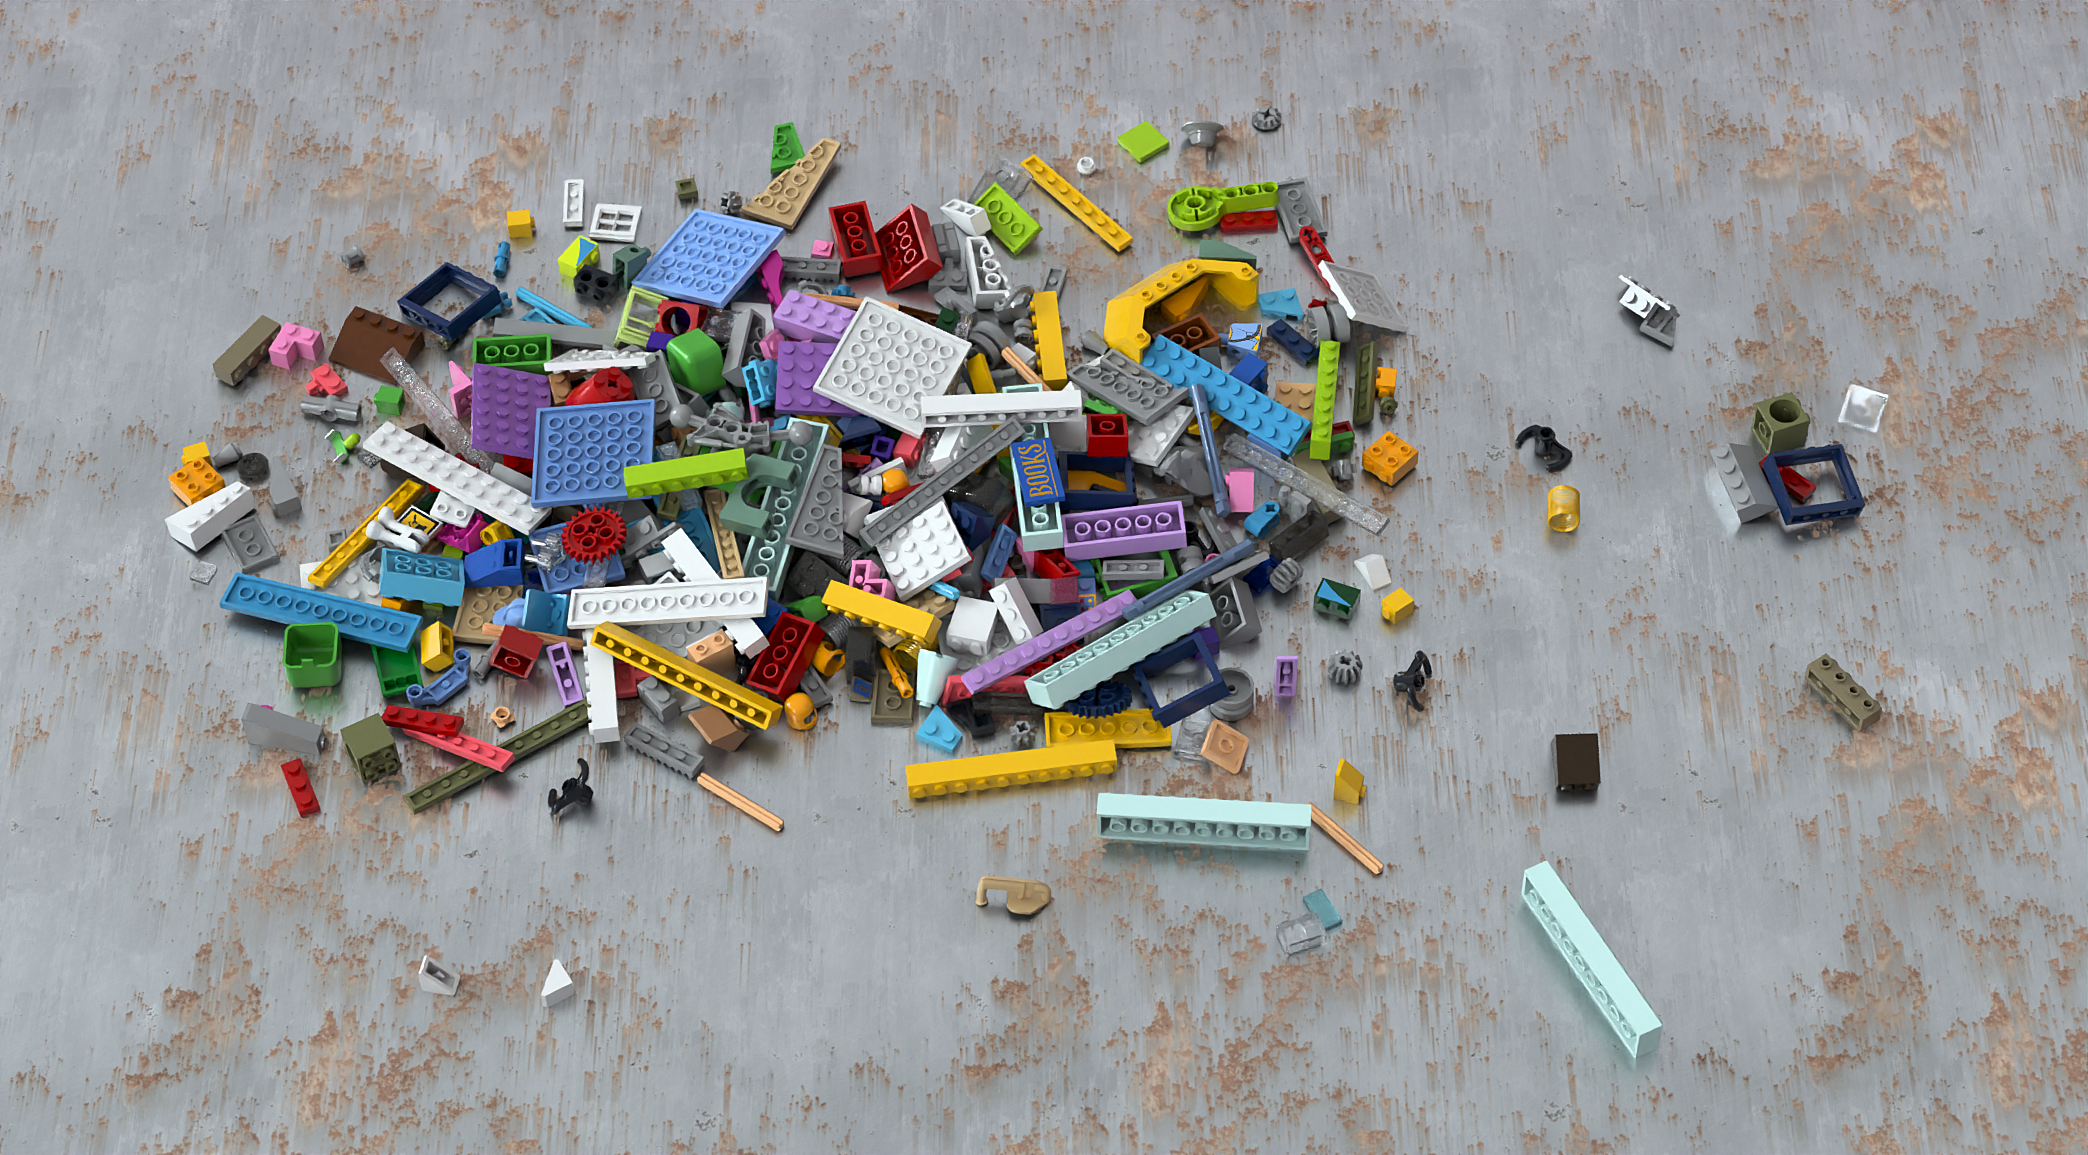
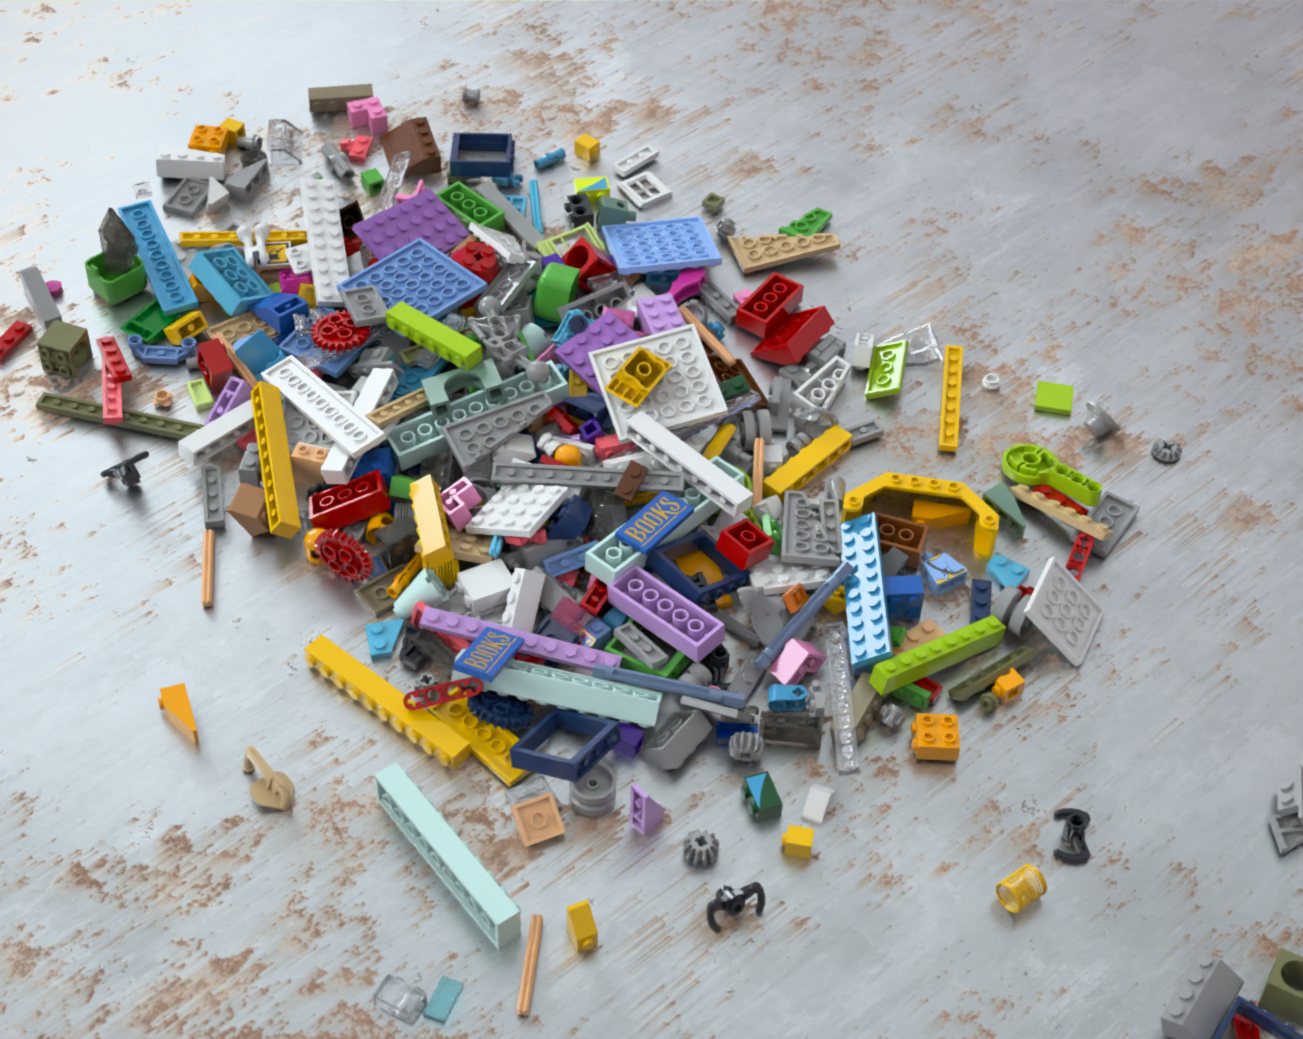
camera: 45 degrees right, 5 degrees down
none -> clear smoke slope [98,207,139,274]
none -> light orange slope [157,683,199,744]
none -> yellowish green tile [186,378,214,411]
none -> white slope [207,177,229,214]
none -> clear slope [267,119,303,166]
none -> red gear [314,528,374,583]
none -> light grey tile [340,285,388,328]
none -> red beam [403,676,484,710]
none -> blue tile [453,626,524,683]
none -> dark blue tile [568,315,588,334]
none -> yellow slope [604,346,673,408]
none -> reddish brown plate [613,460,649,504]
none -> orange plate [782,582,809,613]
none -> tan plate [1009,484,1114,541]

